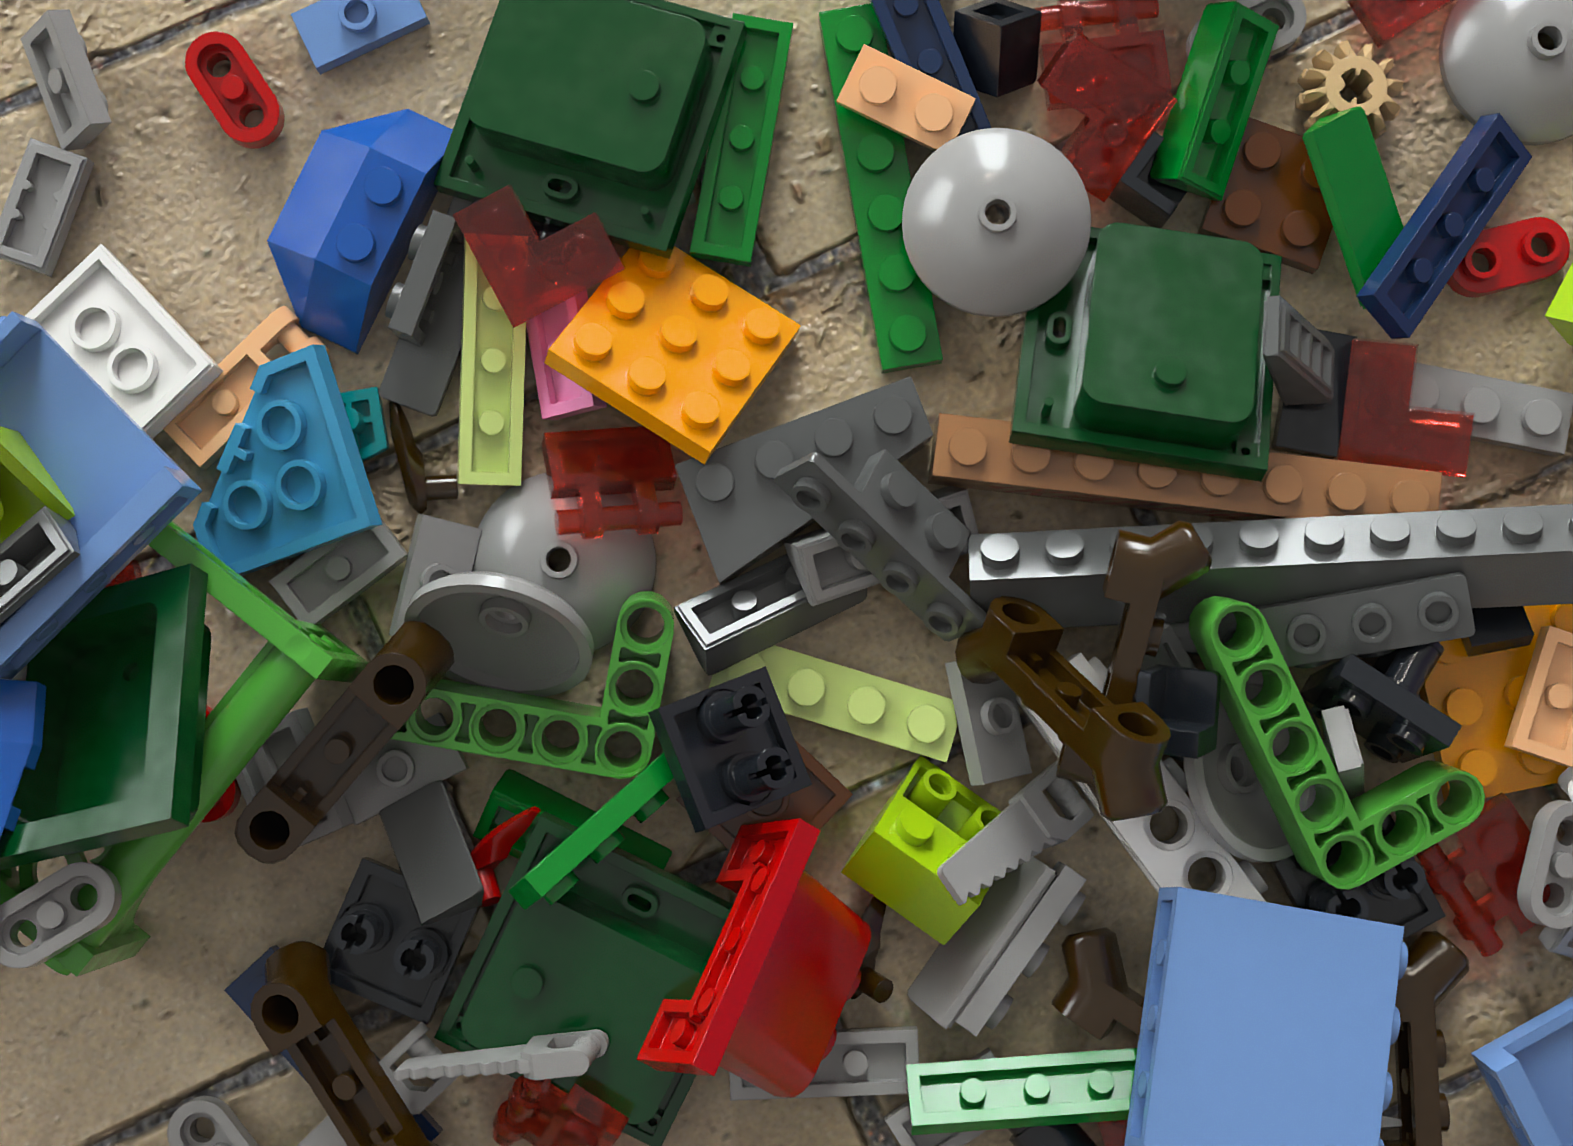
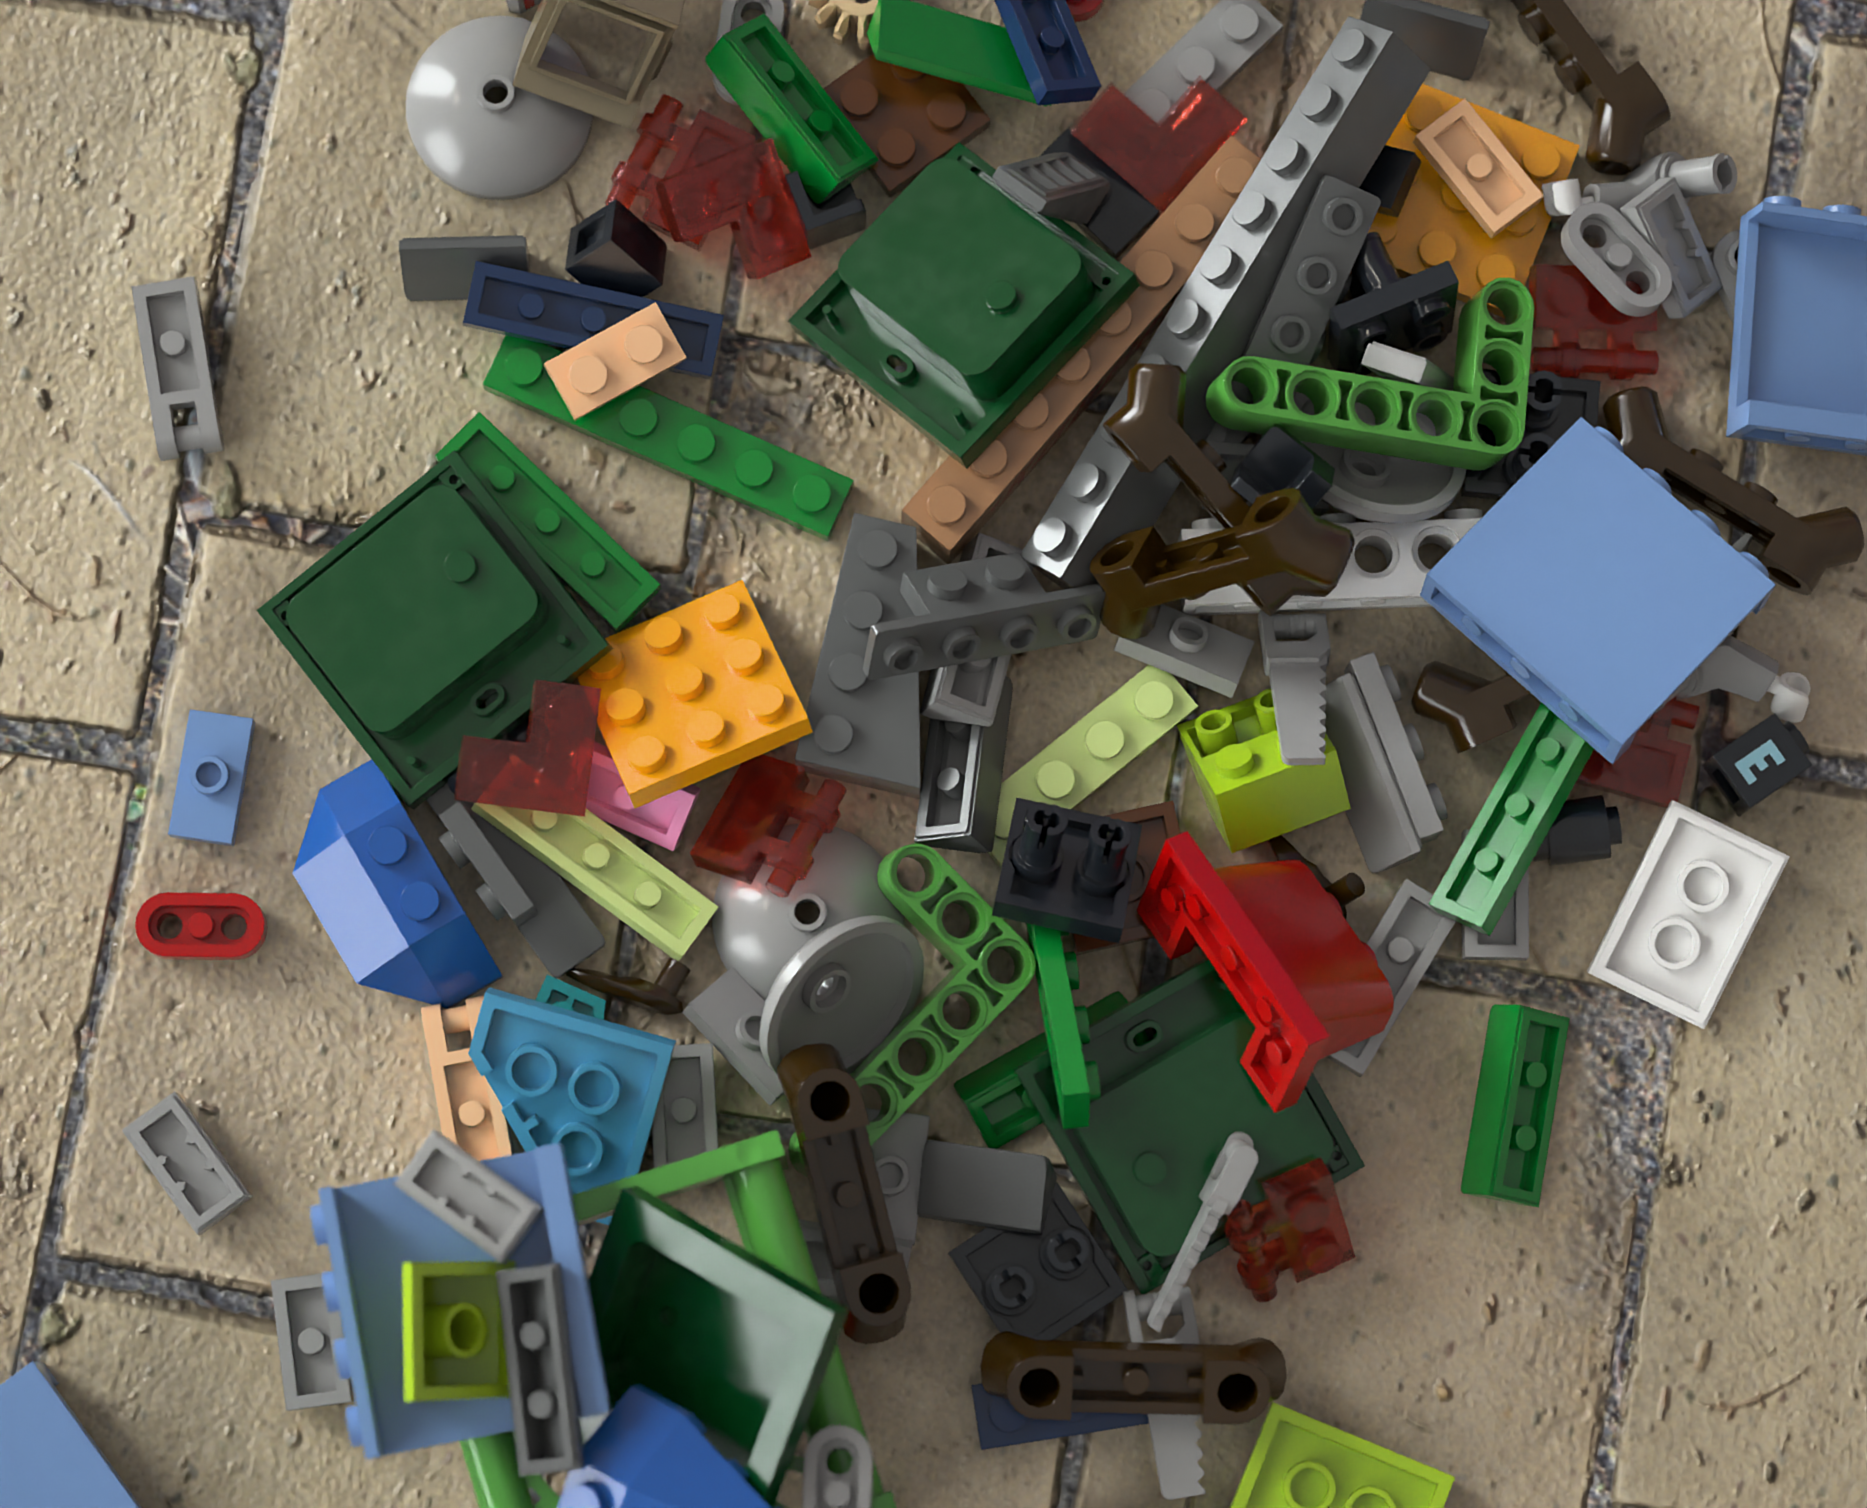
camera: 60 degrees left, 5 degrees down
light grey plate [21,9,112,150] -> none
white tile [25,244,223,439] -> none
red bar [470,806,541,907] -> none
light grey dish [902,128,1091,317] -> none
none -> light grey plate [394,1129,544,1264]

